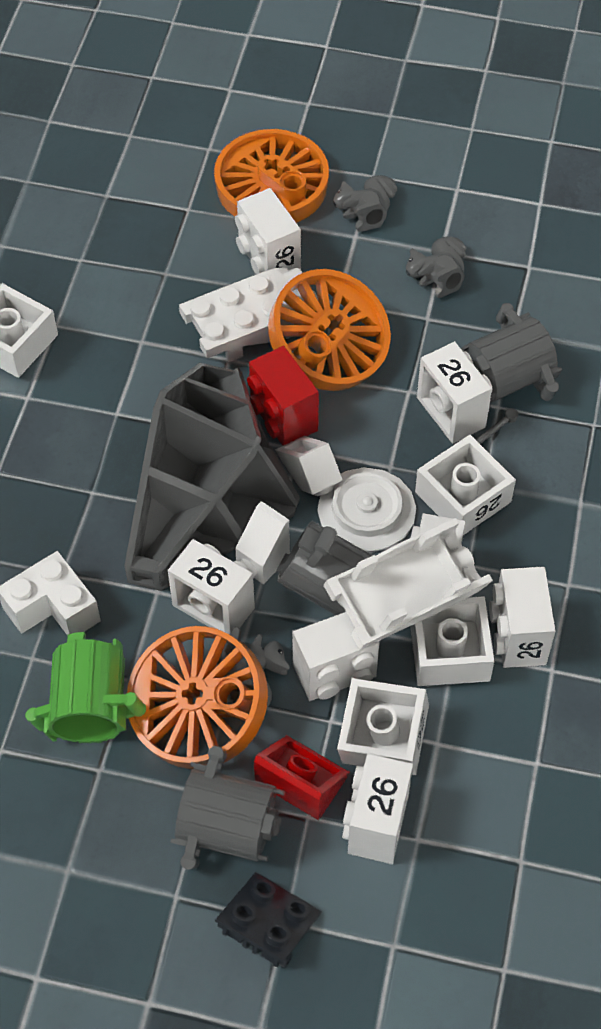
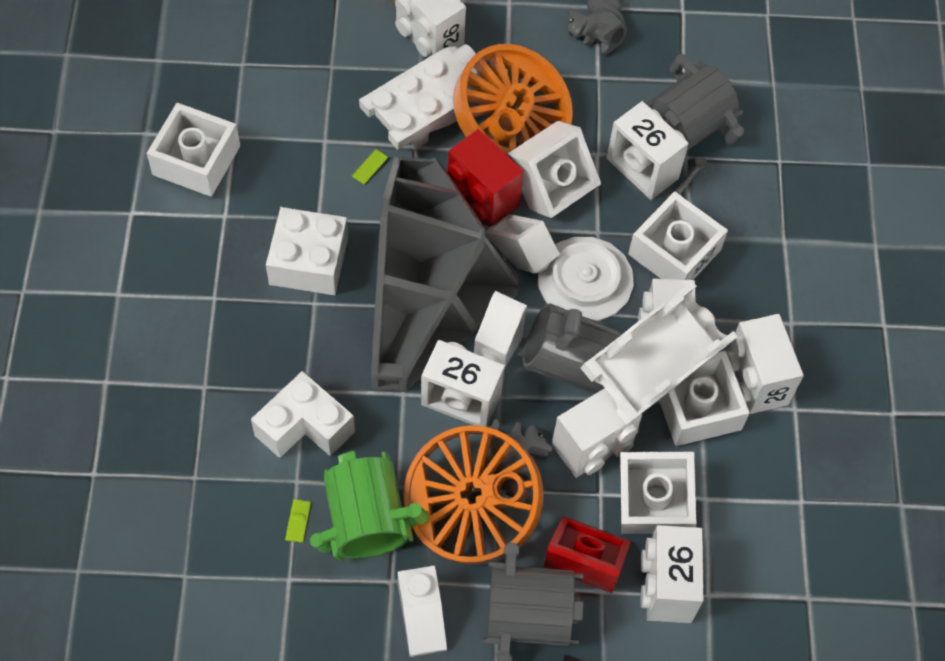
camera: 15 degrees left, 5 degrees up
none -> white brick [266,207,348,295]
none -> lime piece [285,499,311,543]
none -> lime piece [352,149,389,185]
none -> white slope [397,566,447,657]
none -> white brick [507,121,601,218]

